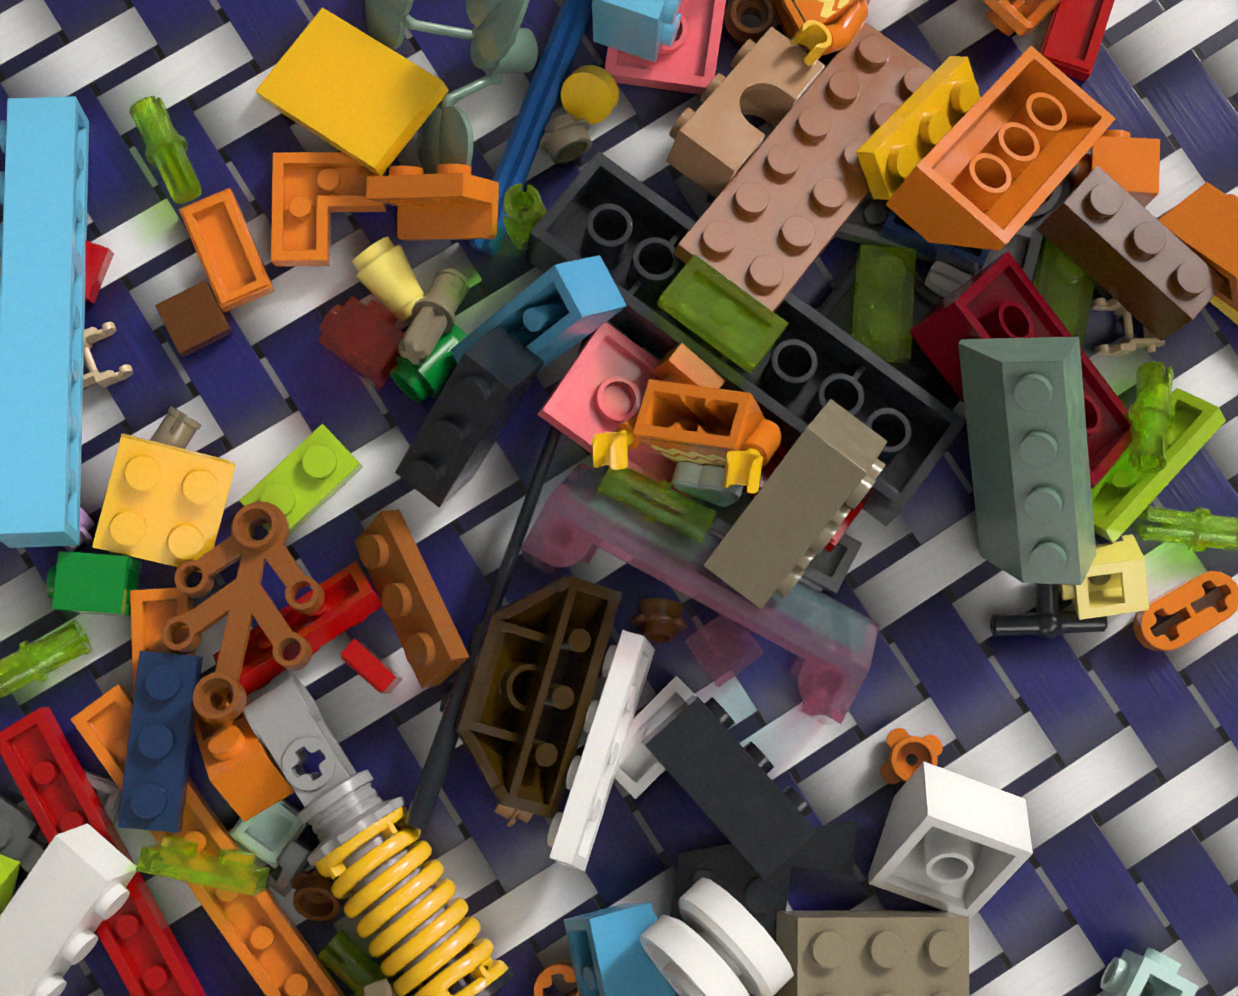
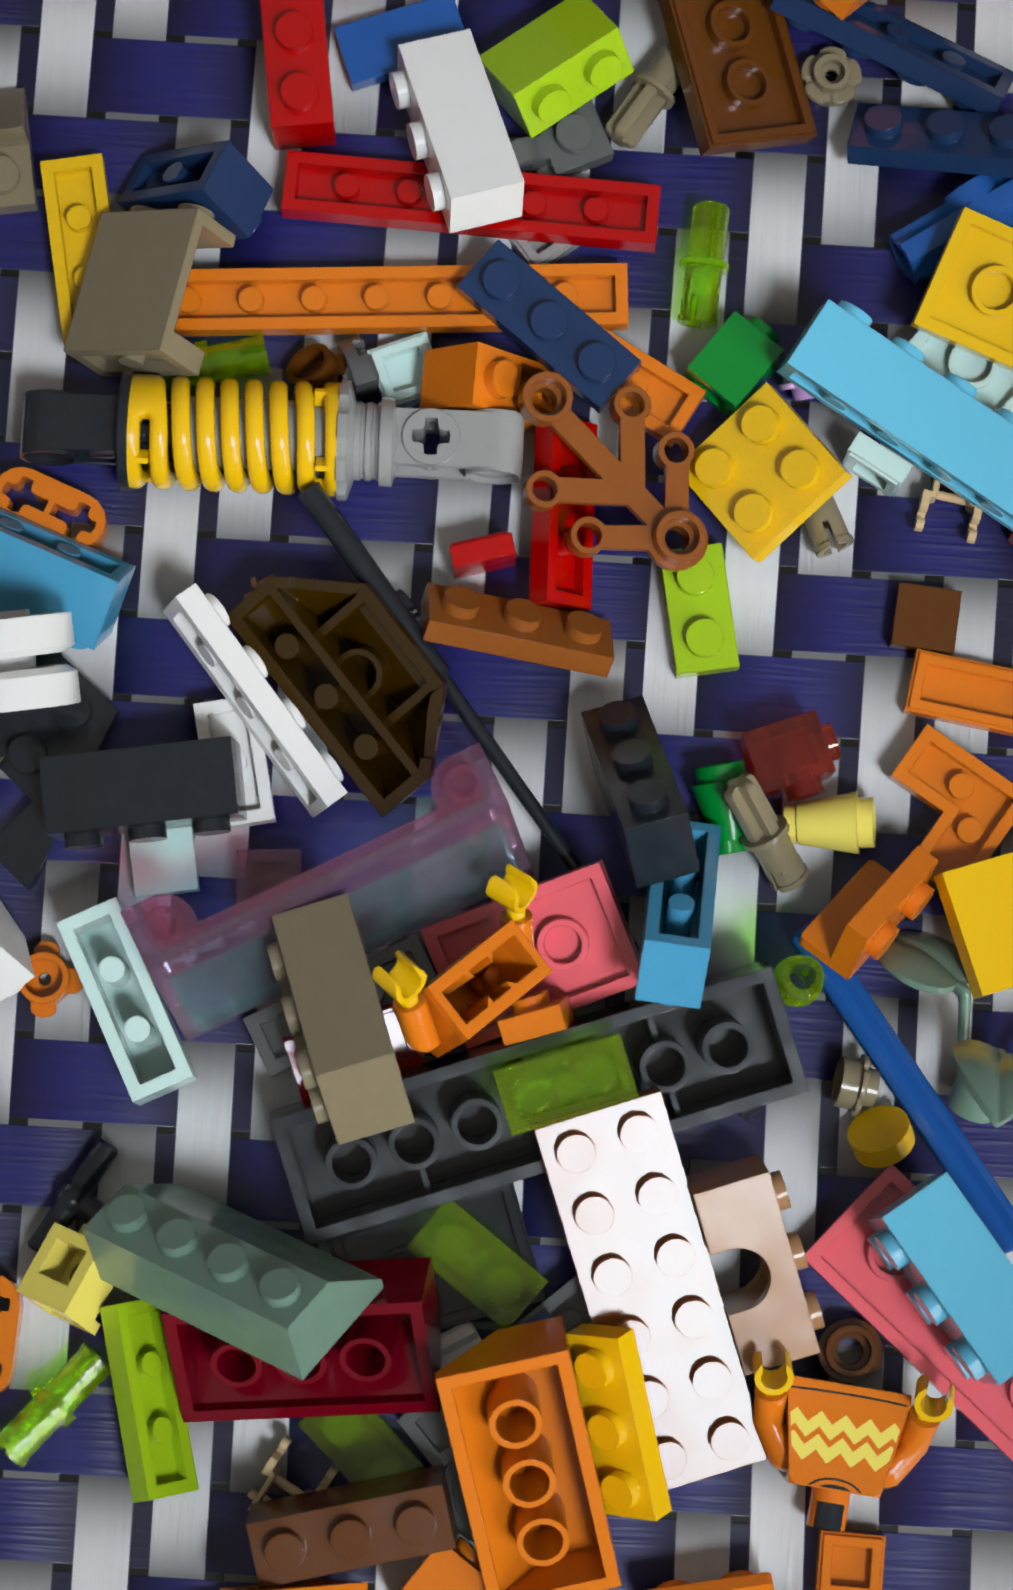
camera: 125 degrees right, 0 degrees up
clear neon green plate [136,836,270,896] -> none
clear neon green pin [597,466,717,544] -> none
reddish brown plate [631,598,688,643] -> none
light aqua tile [671,461,744,508] -> none
clear neon green pin [1128,361,1175,473] -> none
none -> light aqua brick [56,897,199,1106]
none -> light aqua tile [128,826,200,899]
none -> light aqua tile [842,431,913,497]

